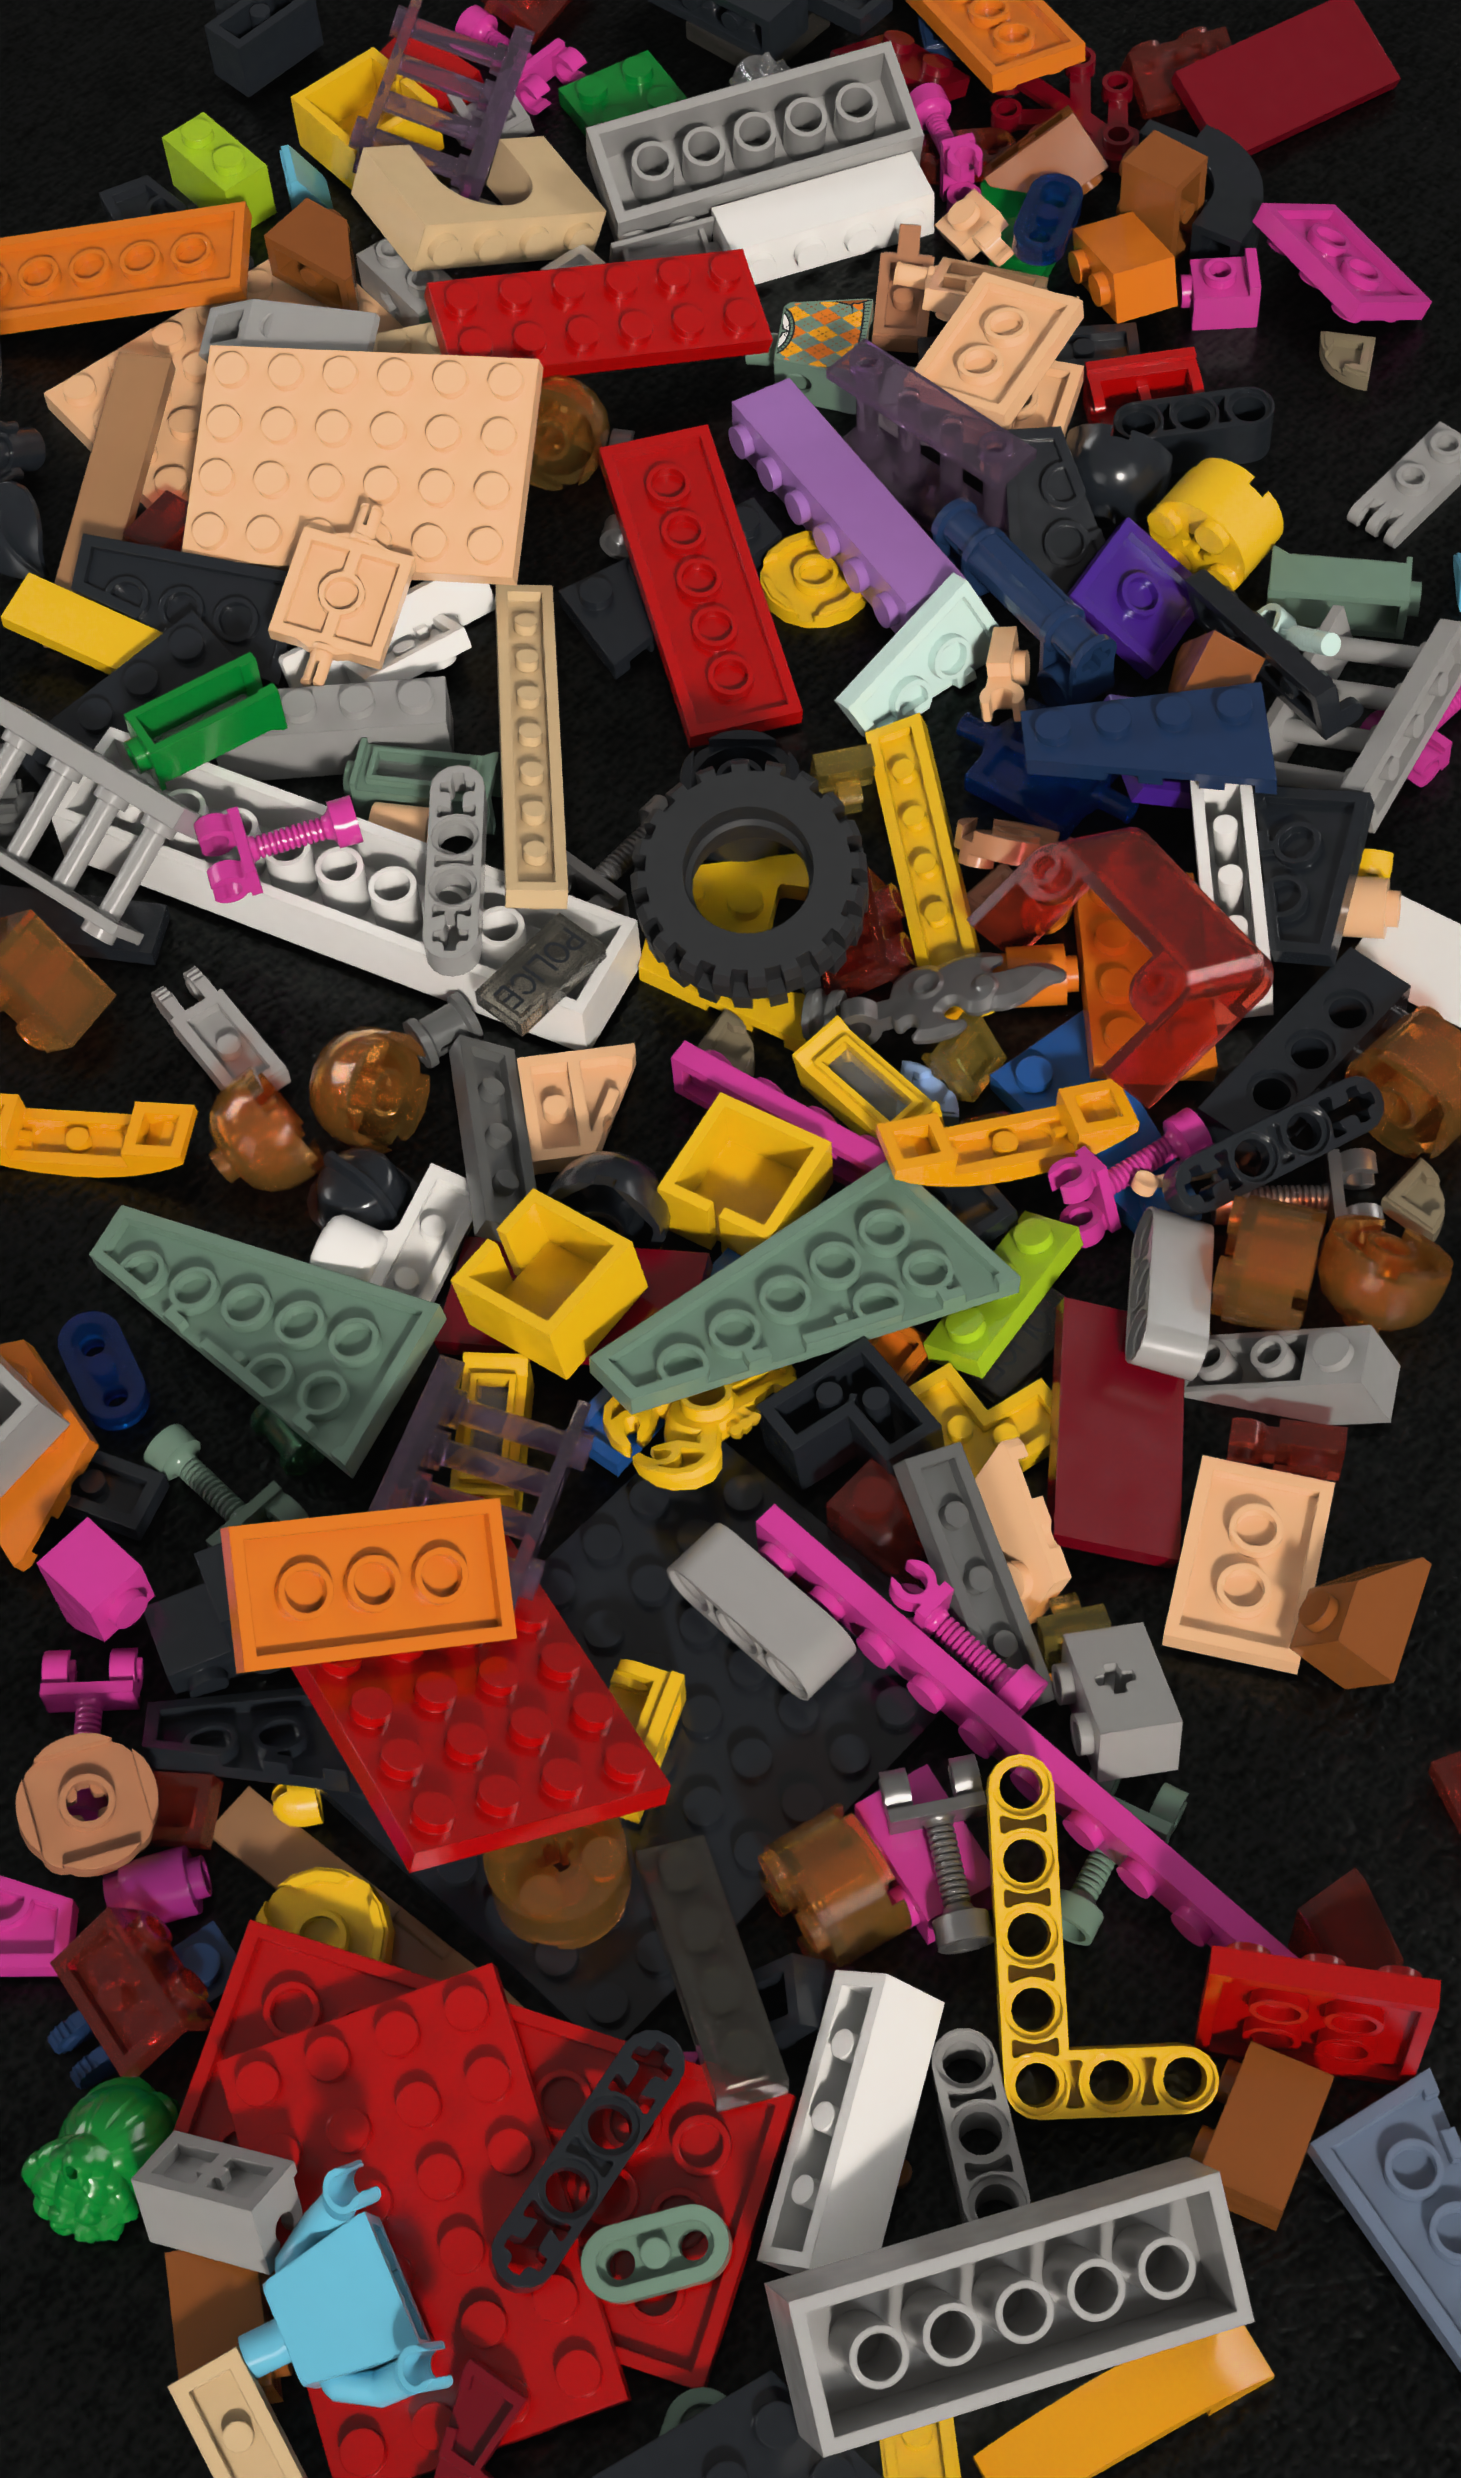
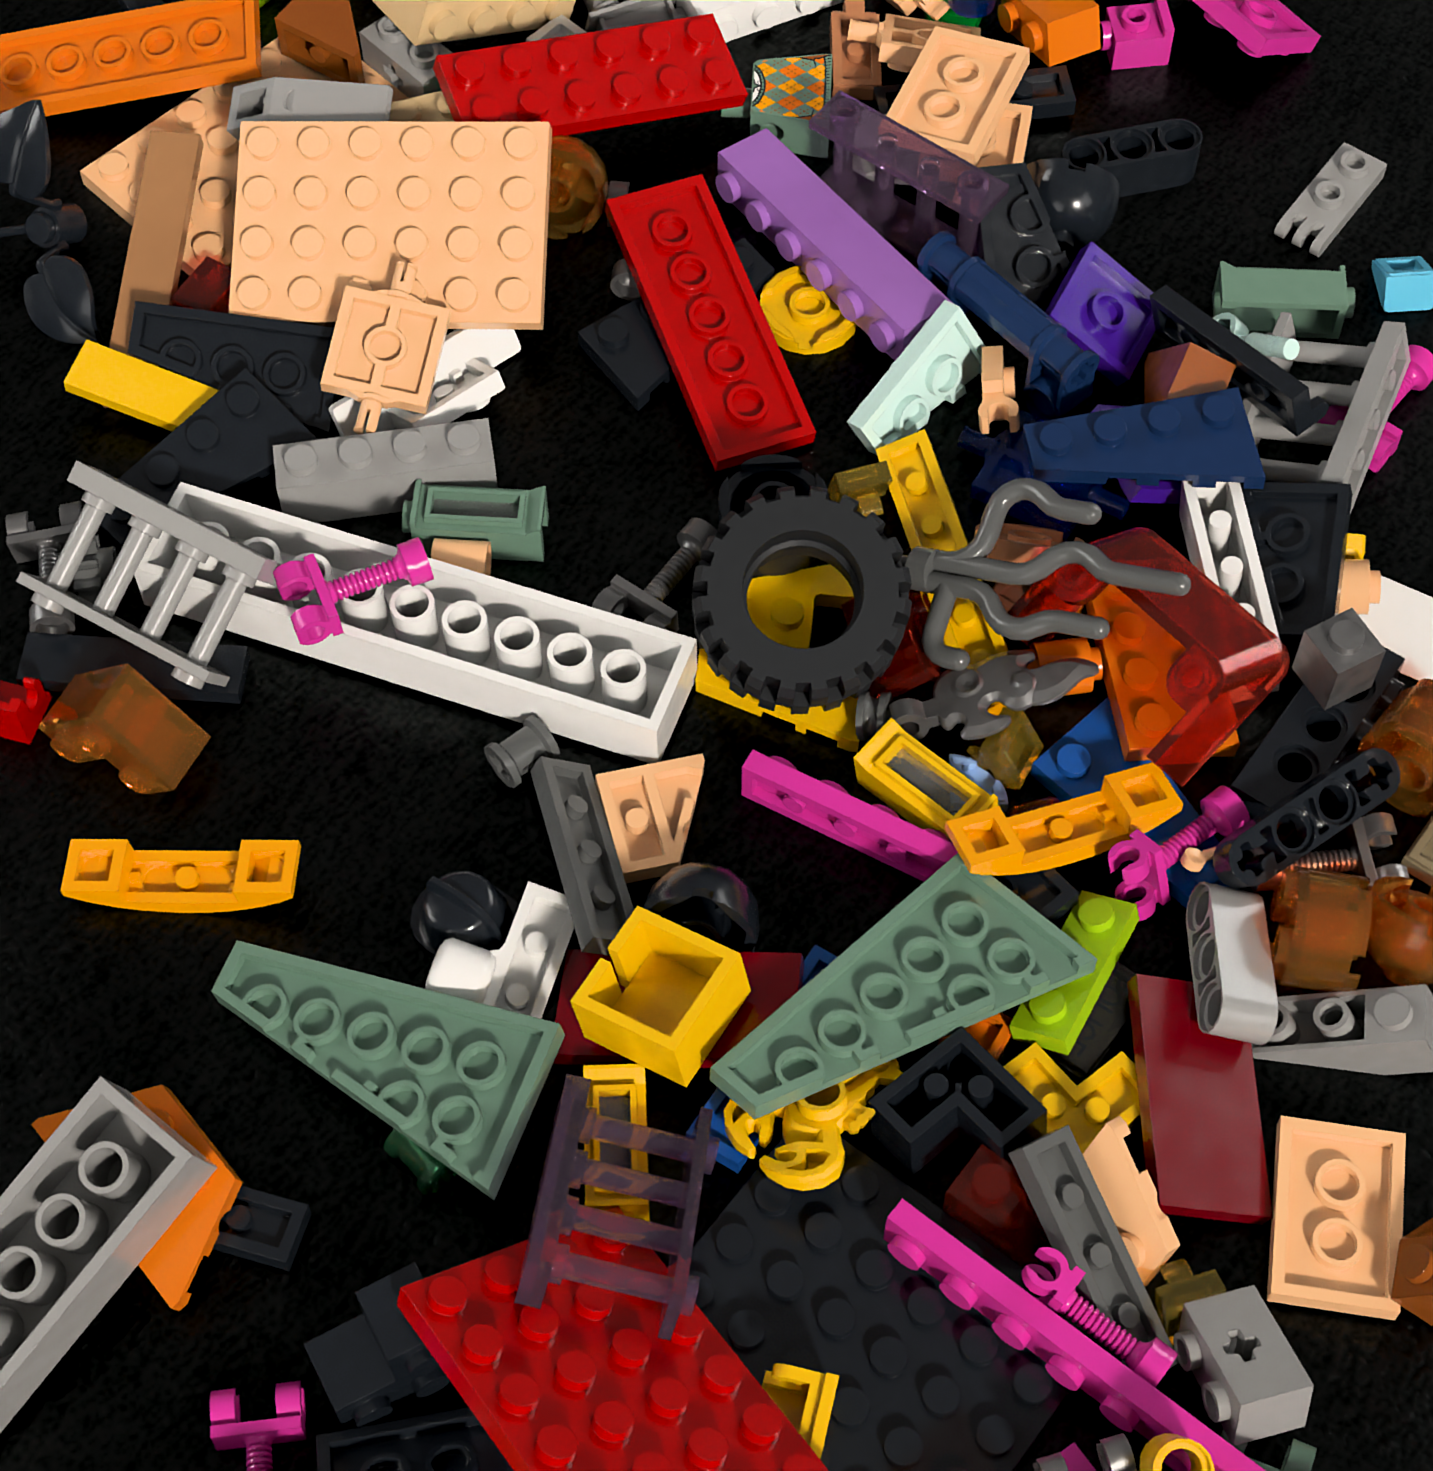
camera: 10 degrees left, 0 degrees up
dark pink slope [37,1517,155,1642] -> none
clear blue plate [58,1311,150,1431] -> none
green window [123,652,288,791] -> none
sand green bar [144,1424,309,1548] -> none
light grey hinge [151,966,291,1114] -> none
clear orange cylinder [208,1065,325,1193] -> none
orange plate [220,1498,517,1674] -> none
clear orange cylinder [309,1026,430,1154] -> none
light grey beam [422,765,488,977] -> none
clear smoke tile [475,912,607,1037] -> none
tan plate [495,584,568,909] -> none
yellow piece [657,1092,833,1256] -> none
light grey beam [667,1523,857,1701] -> none
dark tan tile [698,1008,756,1077] -> none
red hinge [1083,347,1205,436] -> none
yellow brick [1147,458,1284,591] -> none
clear red plate [1227,1417,1348,1481] -> none
dark tan tile [1319,331,1376,391] -> none
none -> dark grey plant [901,478,1191,671]
none -> flat silver brick [1292,608,1386,710]

